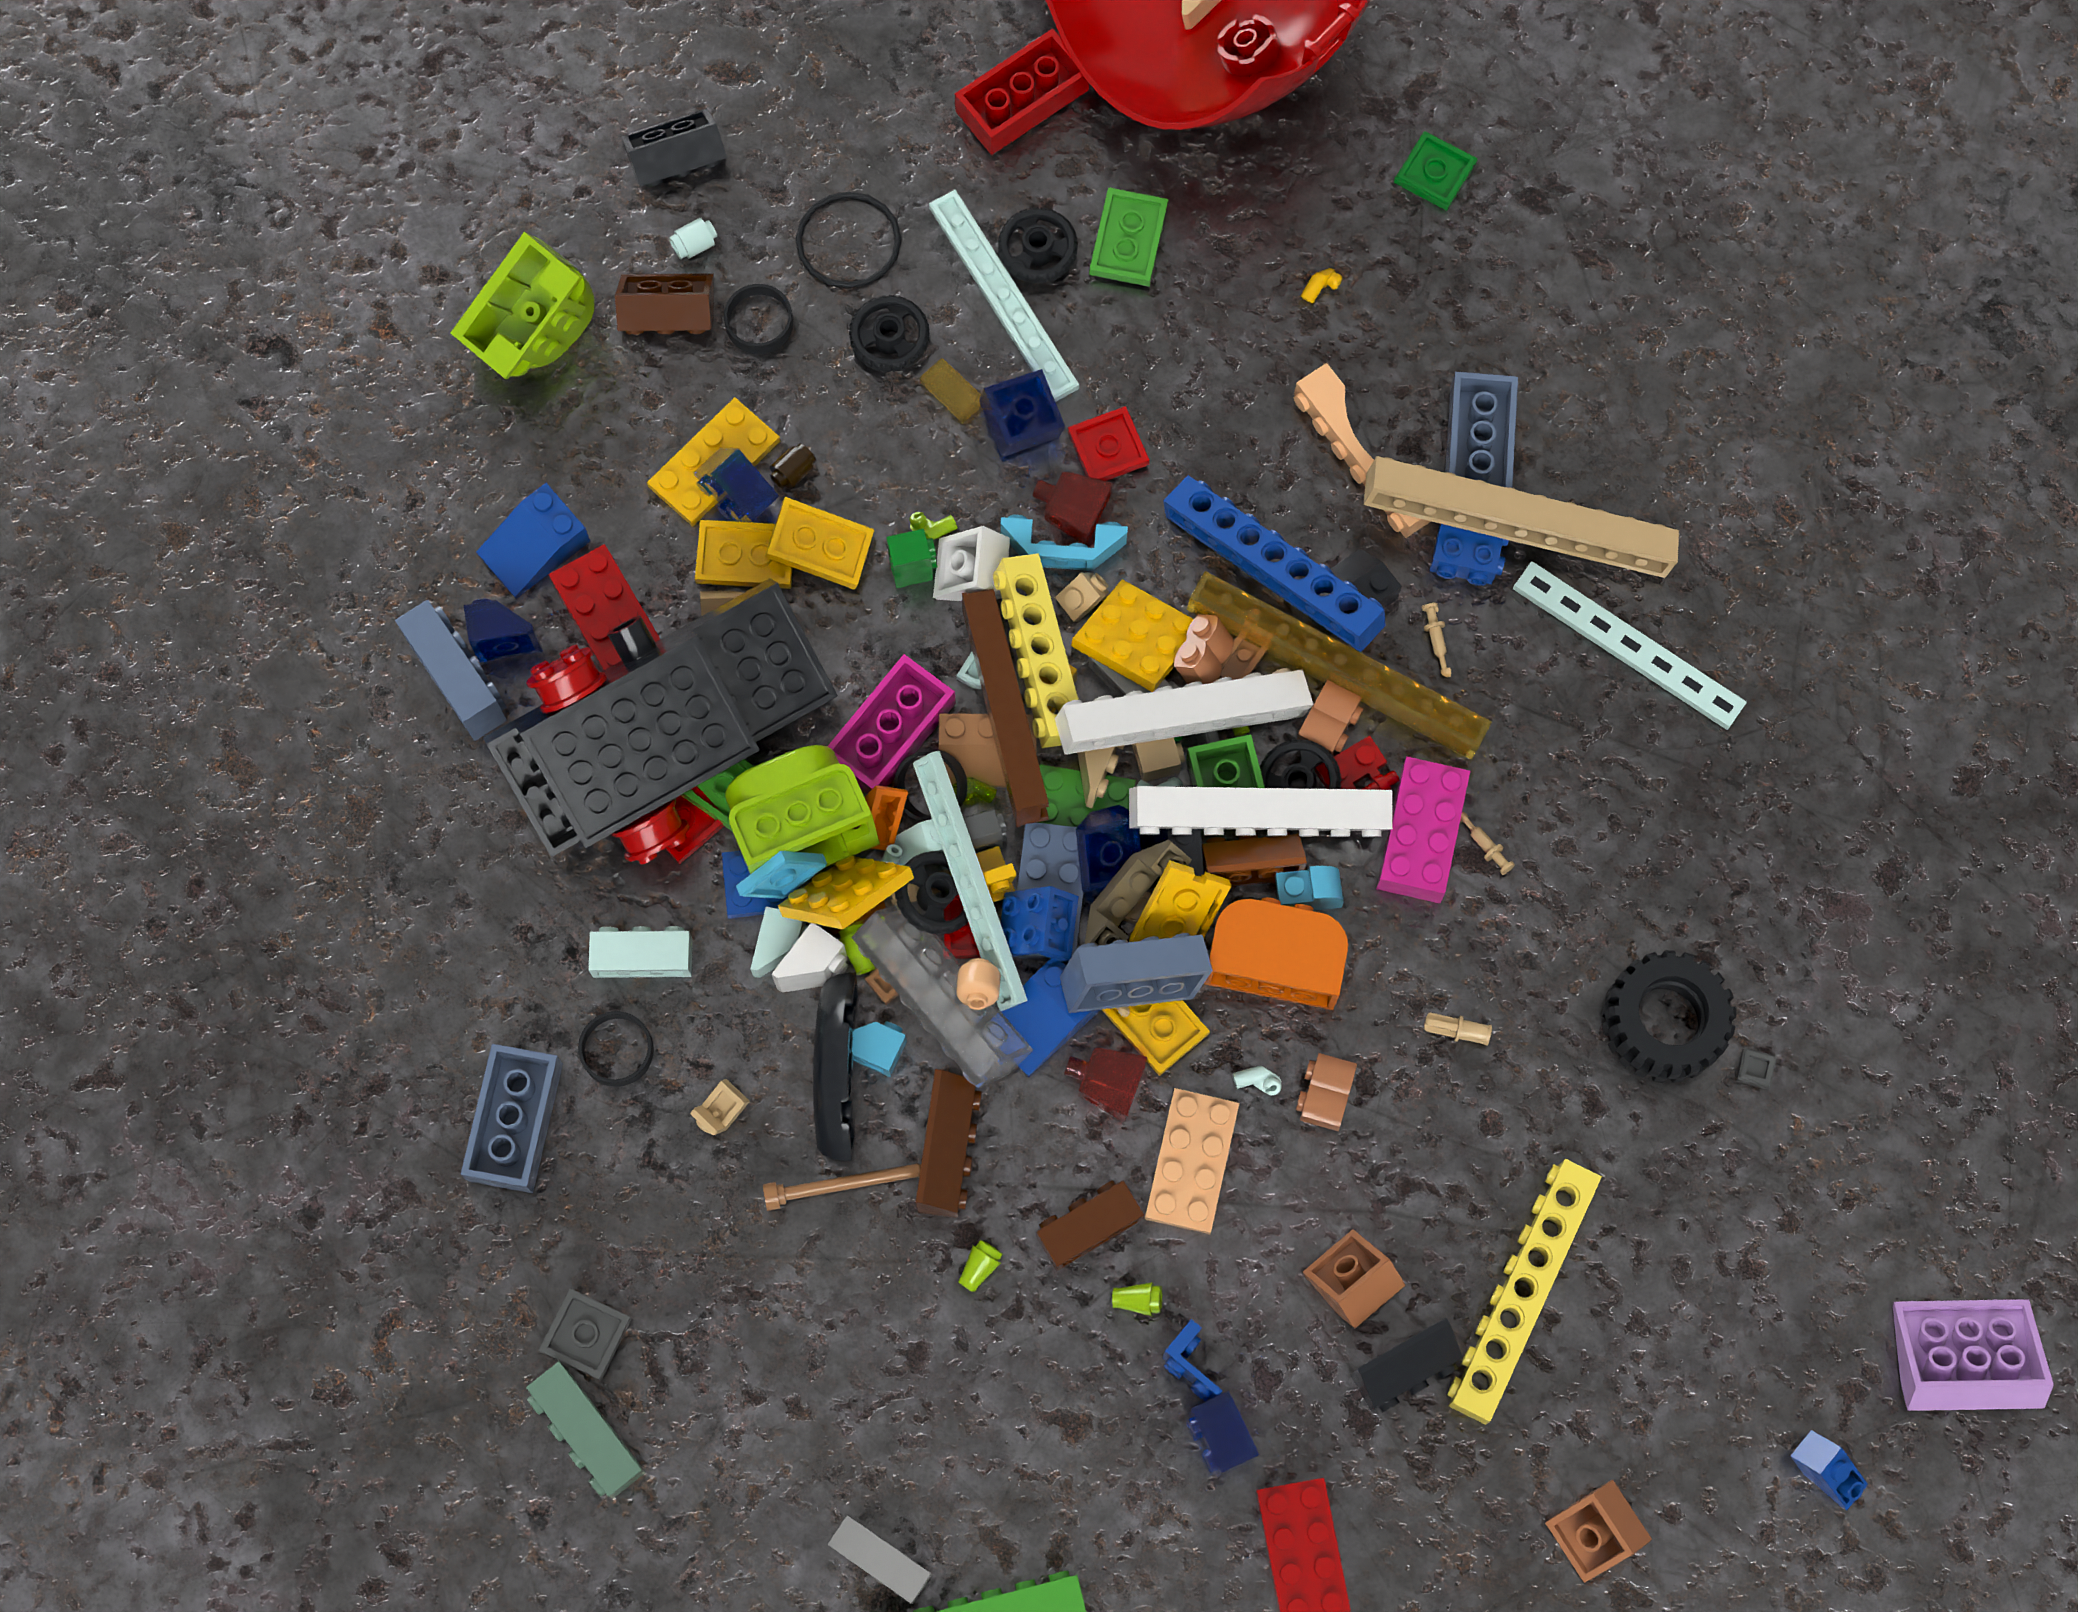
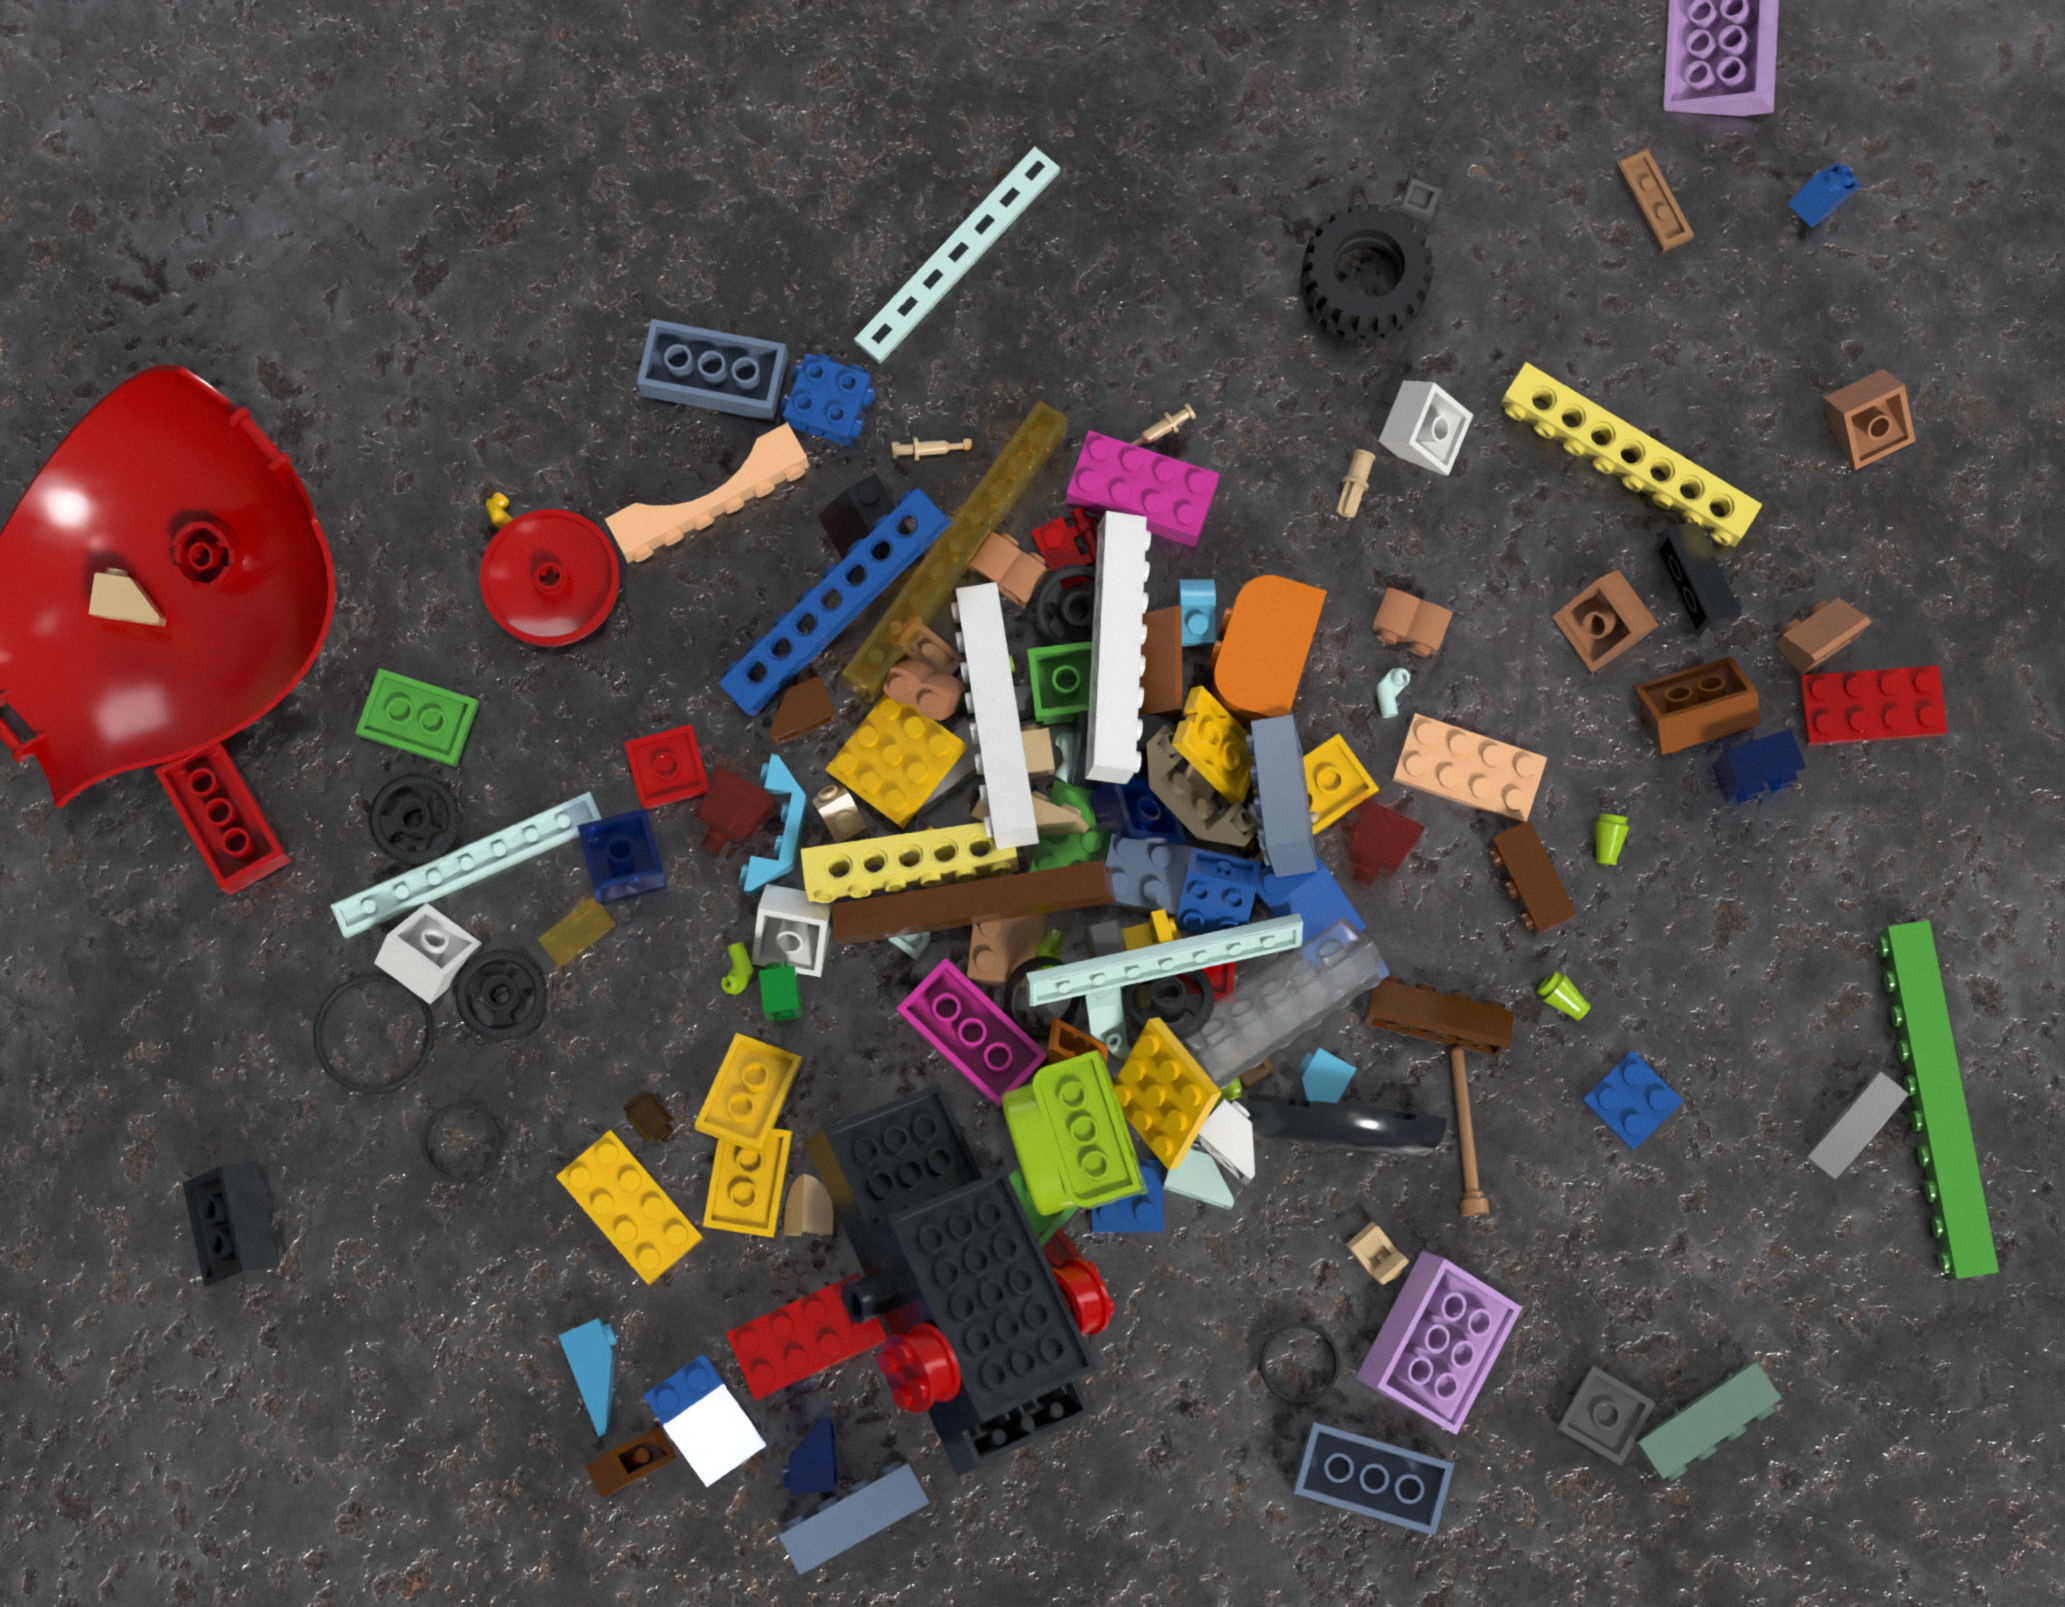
camera: 85 degrees left, 5 degrees up
lime brick [450,232,595,380] -> none
light aqua brick [589,926,692,978] -> none
reddish brown slope [615,273,714,335] -> none
light aqua brick [669,218,717,259] -> none
clear blue brick [693,448,779,522] -> none
medium azure tile [736,851,827,899] -> none
light nougat head [956,958,1001,1010] -> none
blue bracket [1162,1319,1223,1402] -> none
tan brick [1363,456,1679,578] -> none
green tile [1394,131,1478,211] -> none
none -> white slope [374,903,482,1004]
none -> red dish [480,509,620,647]
none -> dark azure slope [558,1318,618,1437]
none -> reddish brown slope [585,1426,677,1499]
none -> reddish brown slope [769,675,838,747]
none -> lavender slope [1356,1251,1522,1435]
none -> white slope [1379,380,1473,475]
none -> blue plate [1581,1050,1683,1151]
none -> medium nougat tile [1616,148,1694,252]
none -> dark orange slope [1633,656,1761,755]
none -> nougat slope [1776,597,1872,676]

